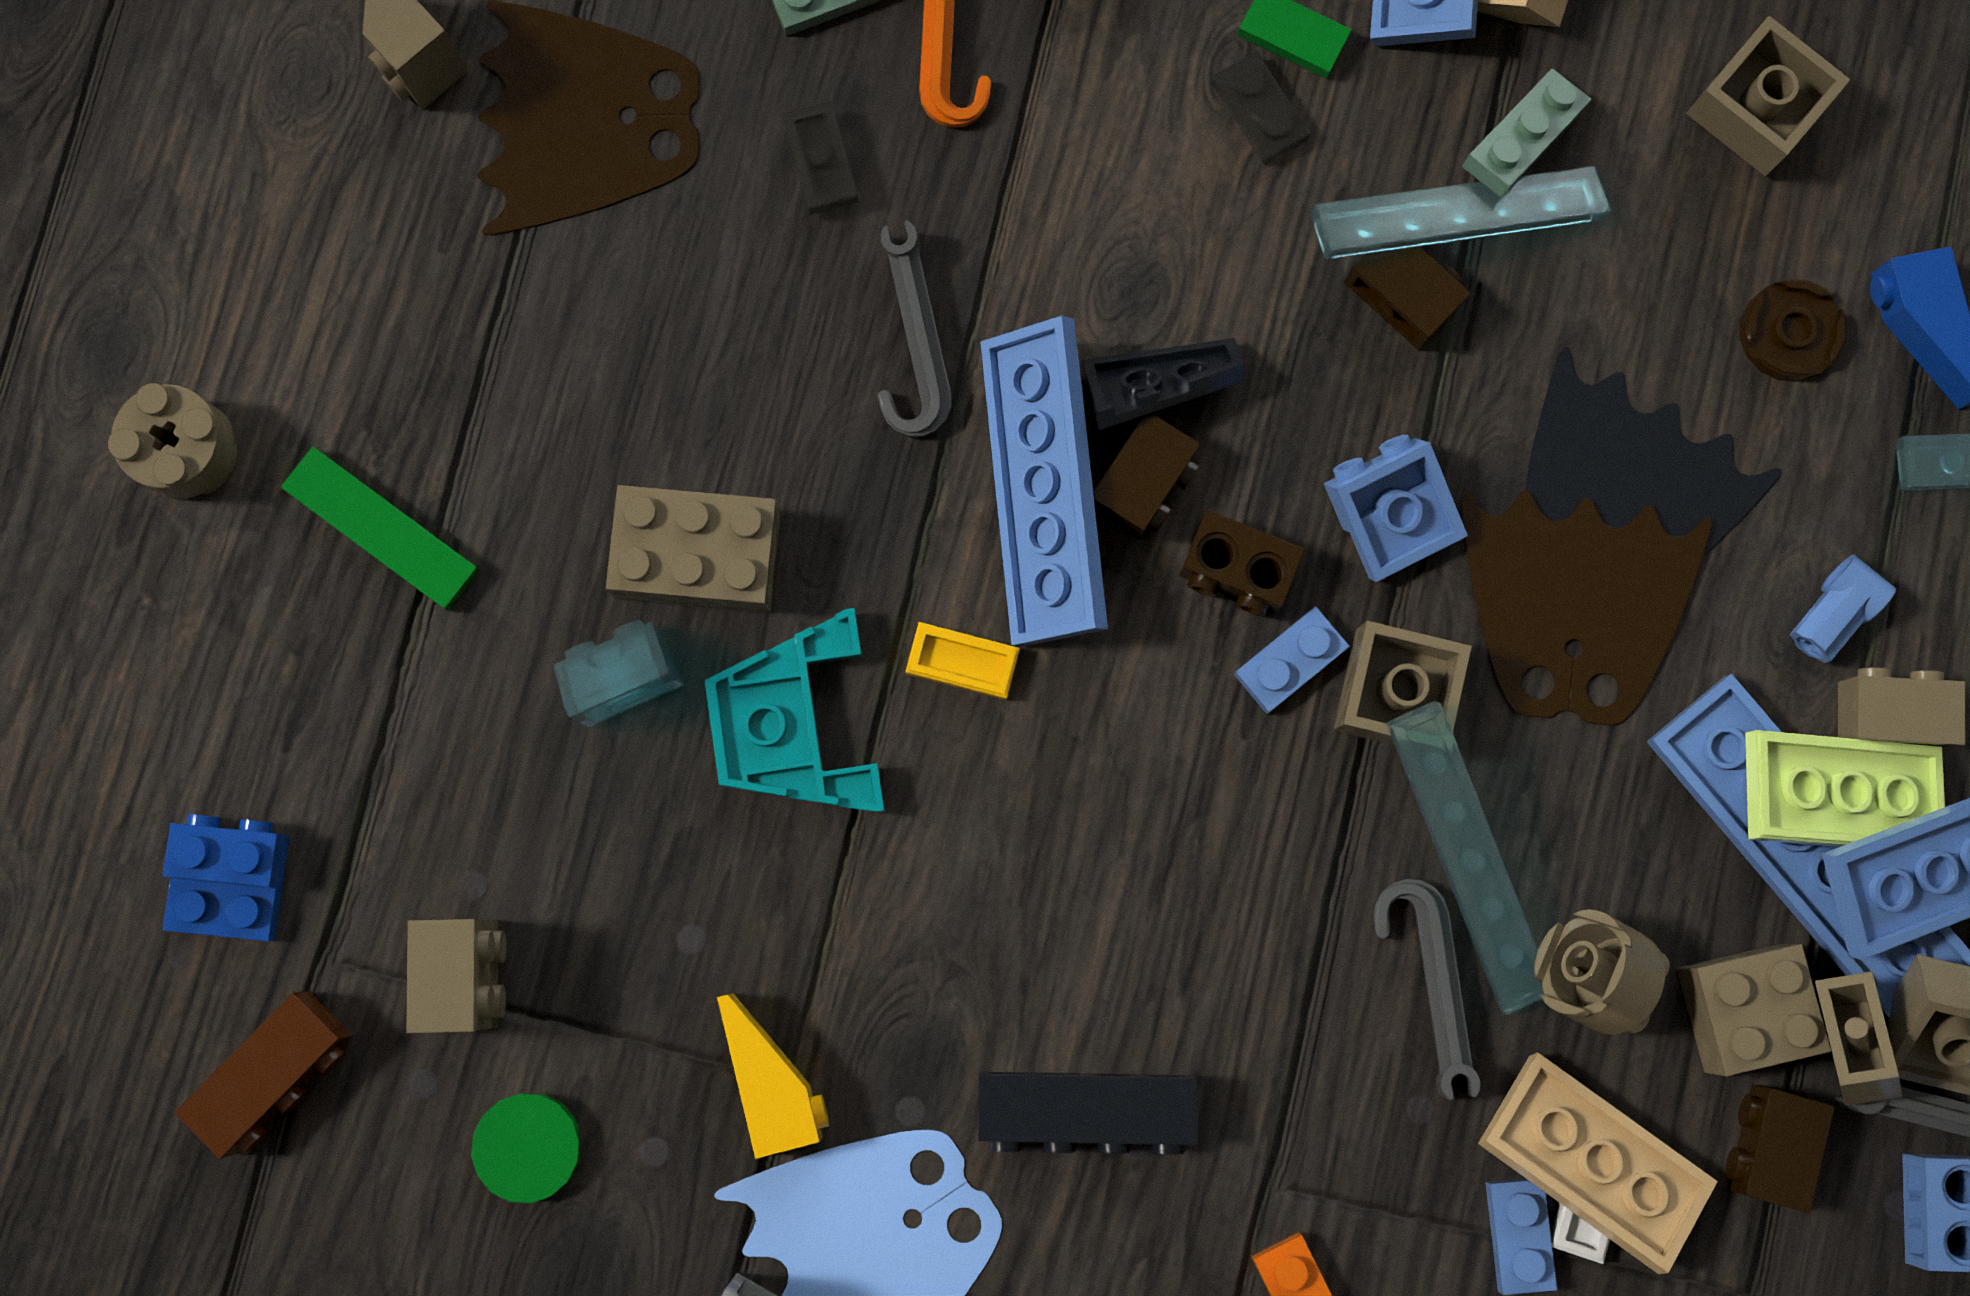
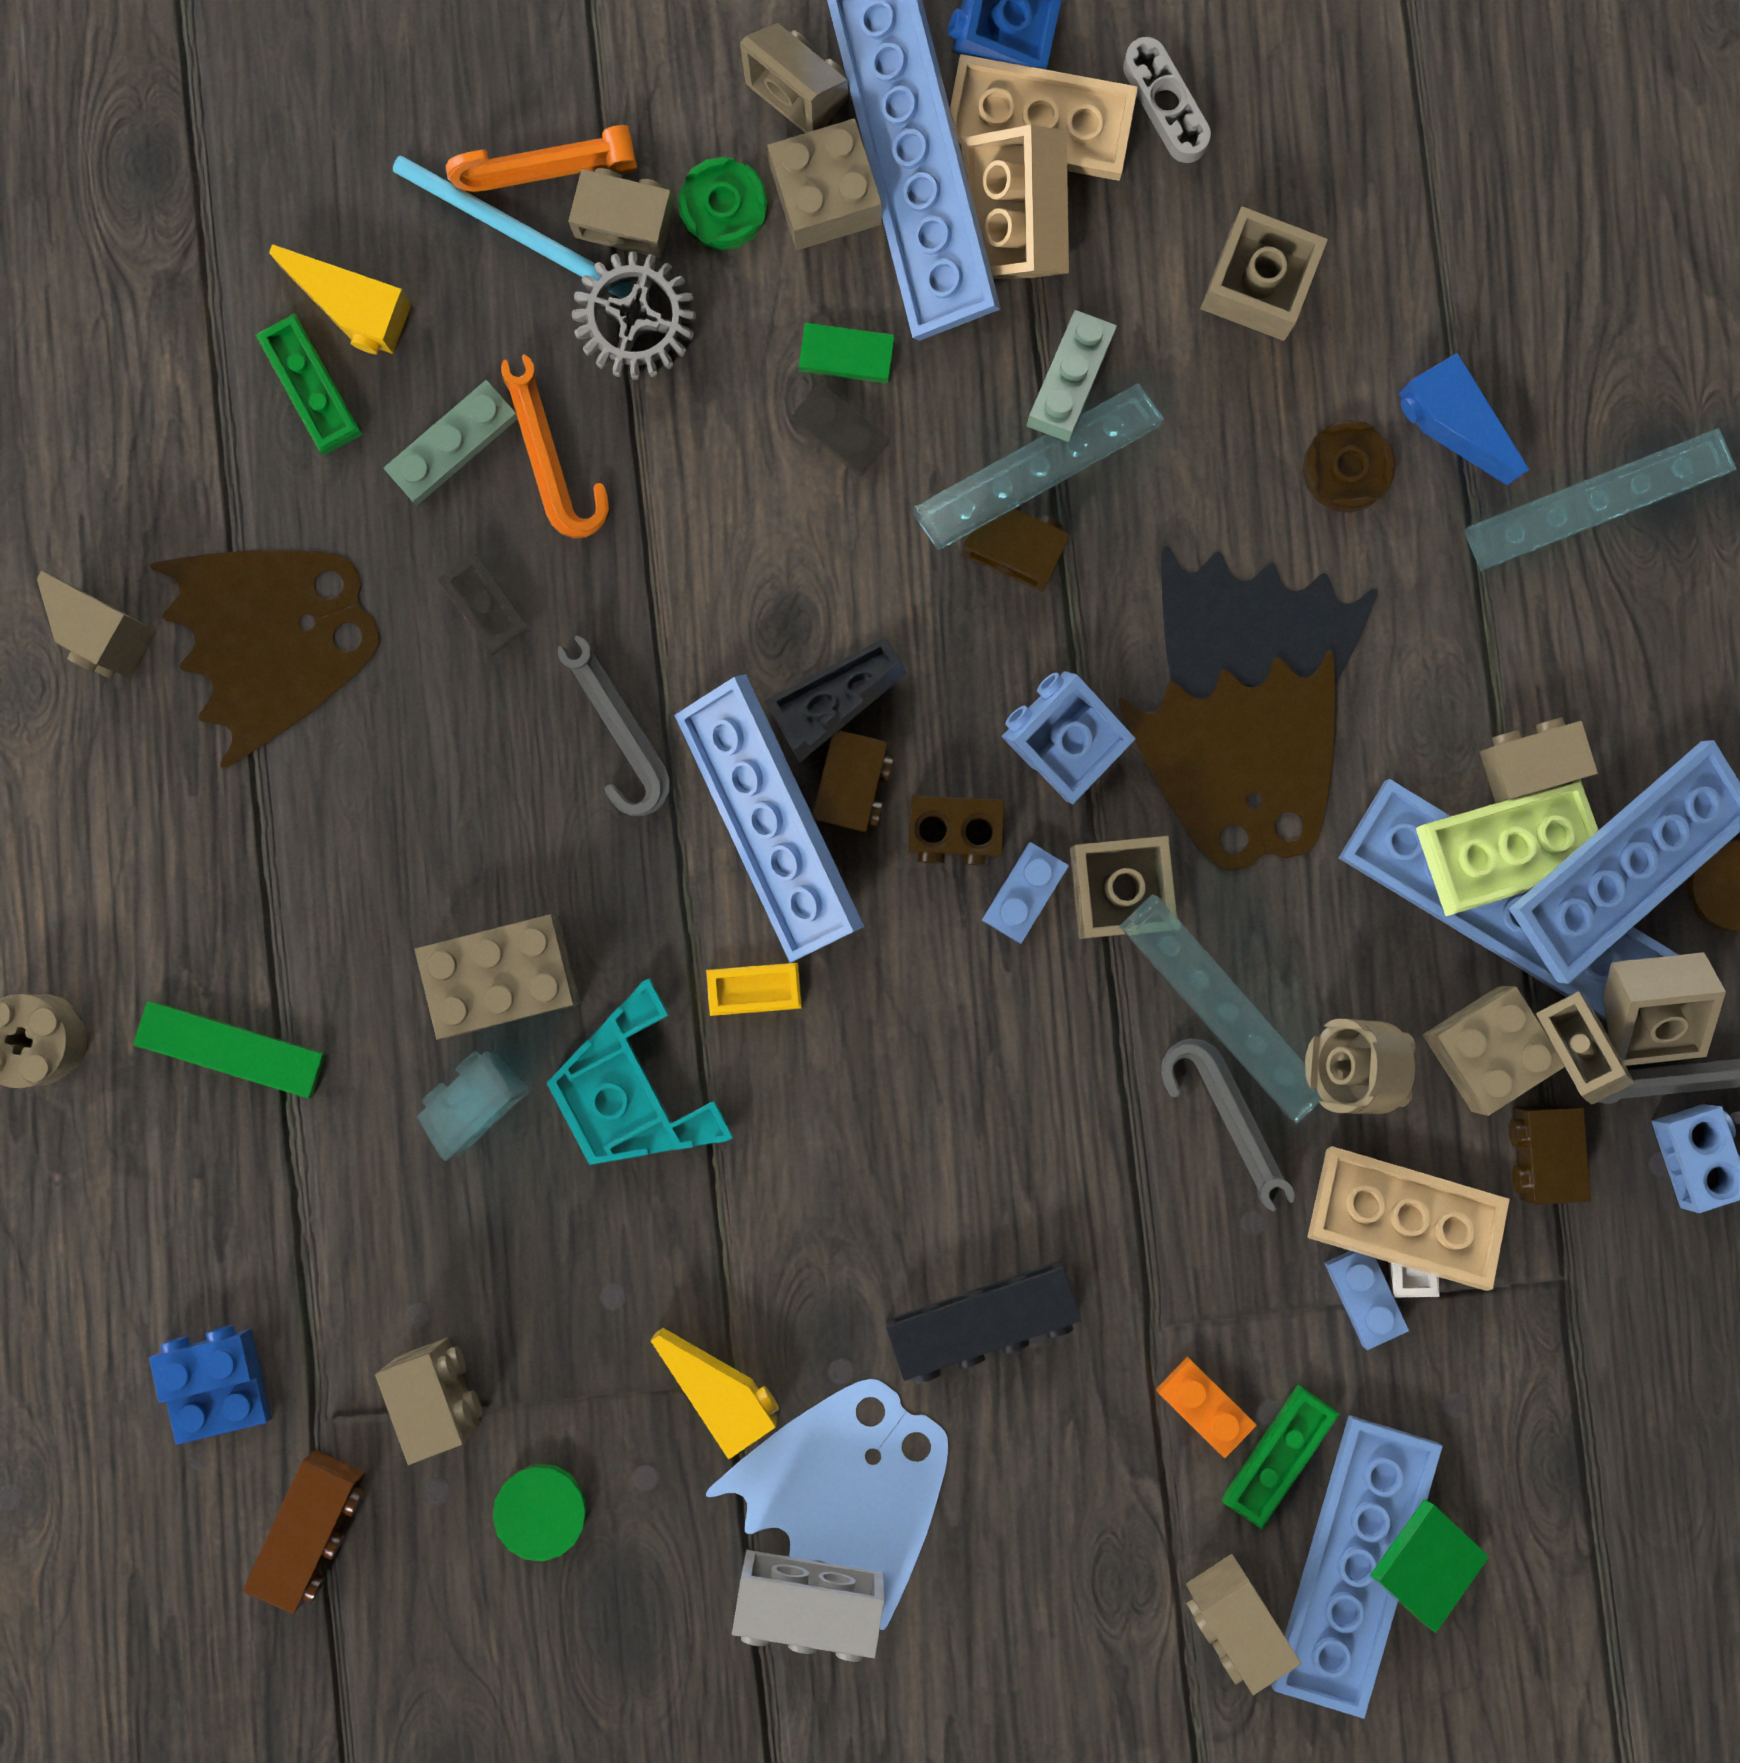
camera: 20 degrees left, 5 degrees up
medium blue piece [1789,554,1896,663] -> none

